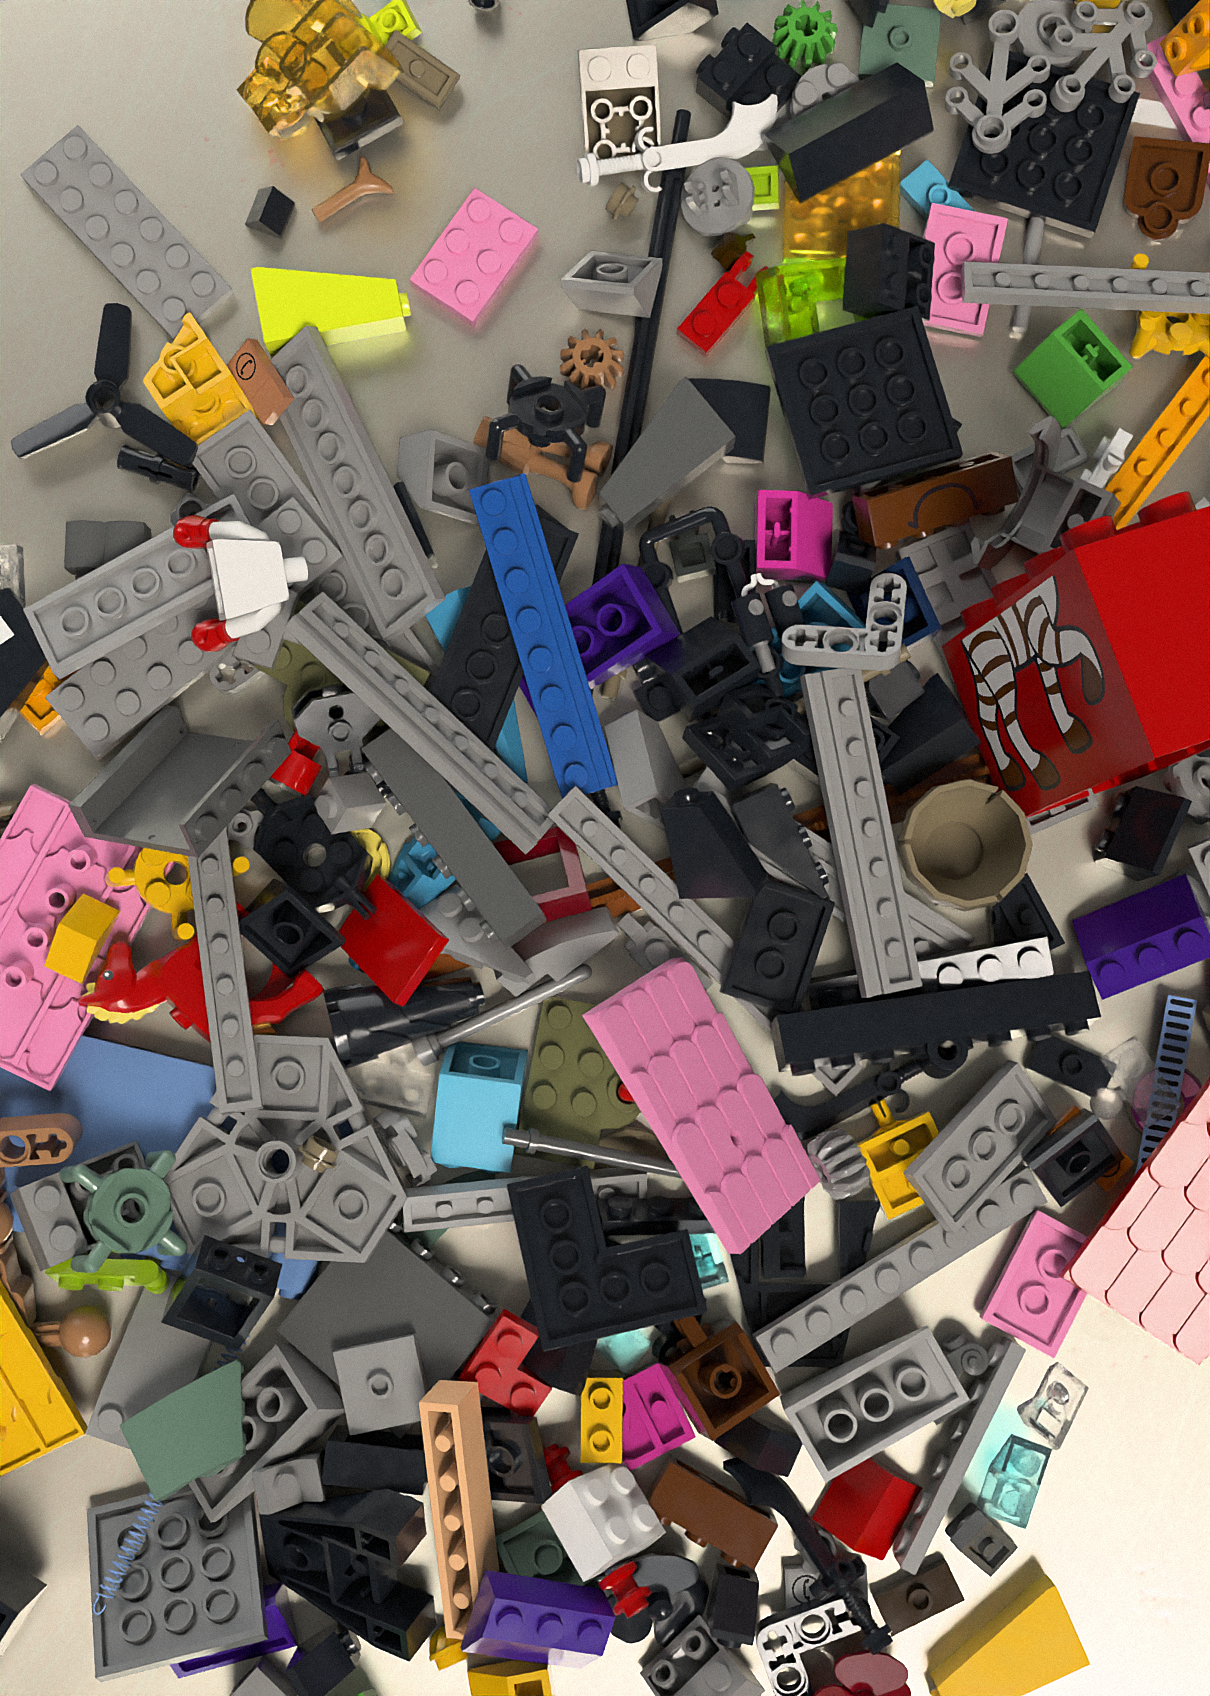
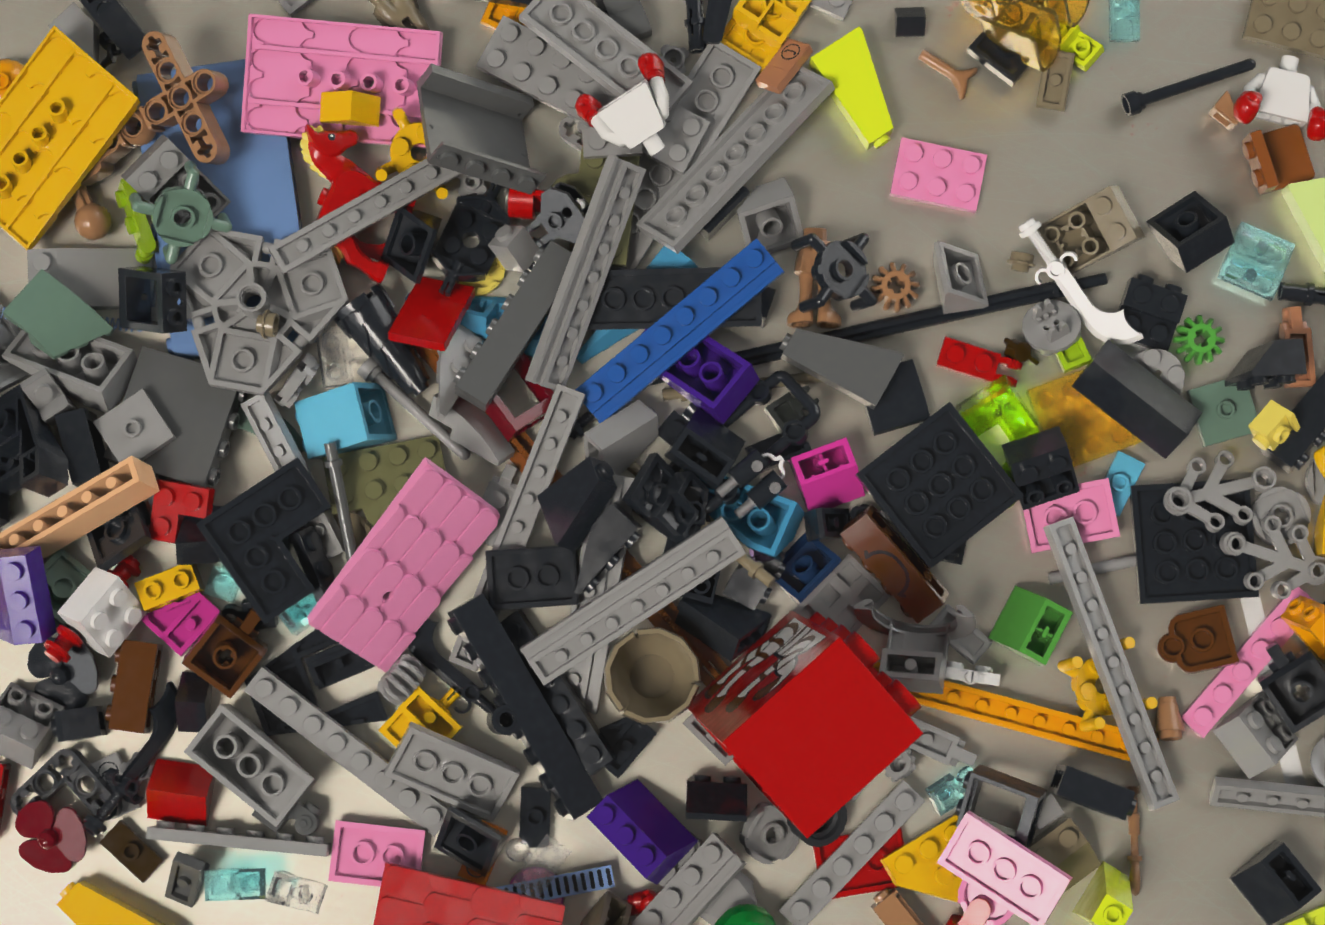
camera: 70 degrees right, 0 degrees up
light grey beam [782,573,907,671] -> none

